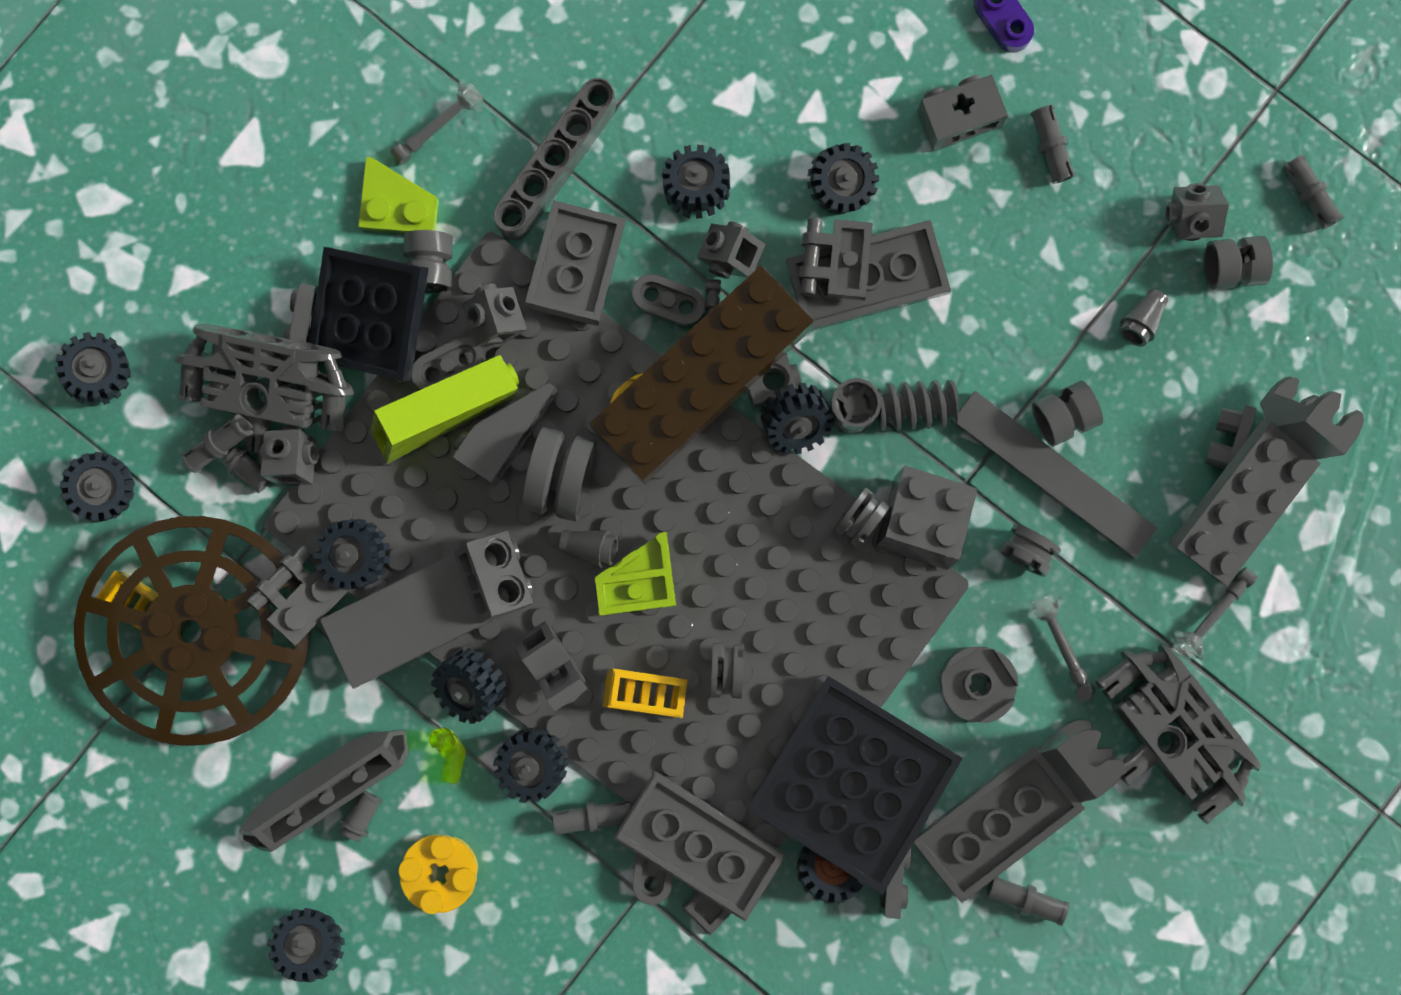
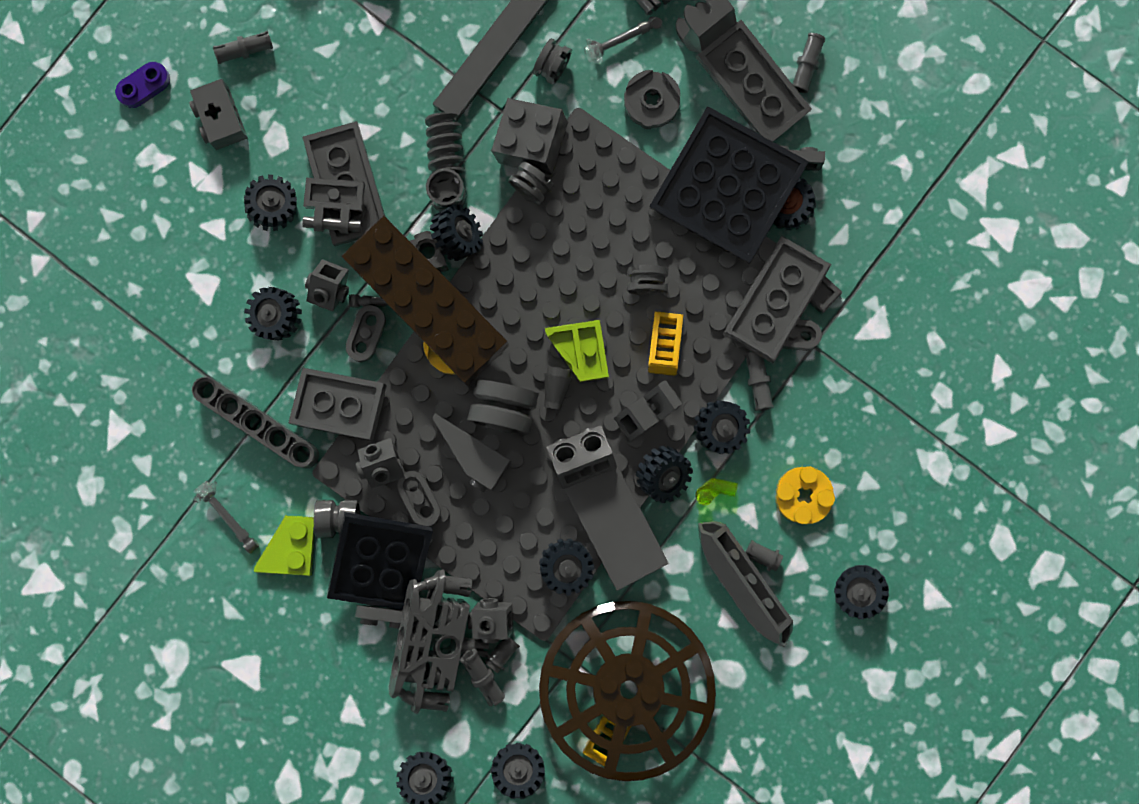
camera: 90 degrees left, 0 degrees up
dark grey plate [246,546,349,646] -> none
lime slope [370,355,519,464] -> none
dark grey wheel [1032,380,1103,447] -> none

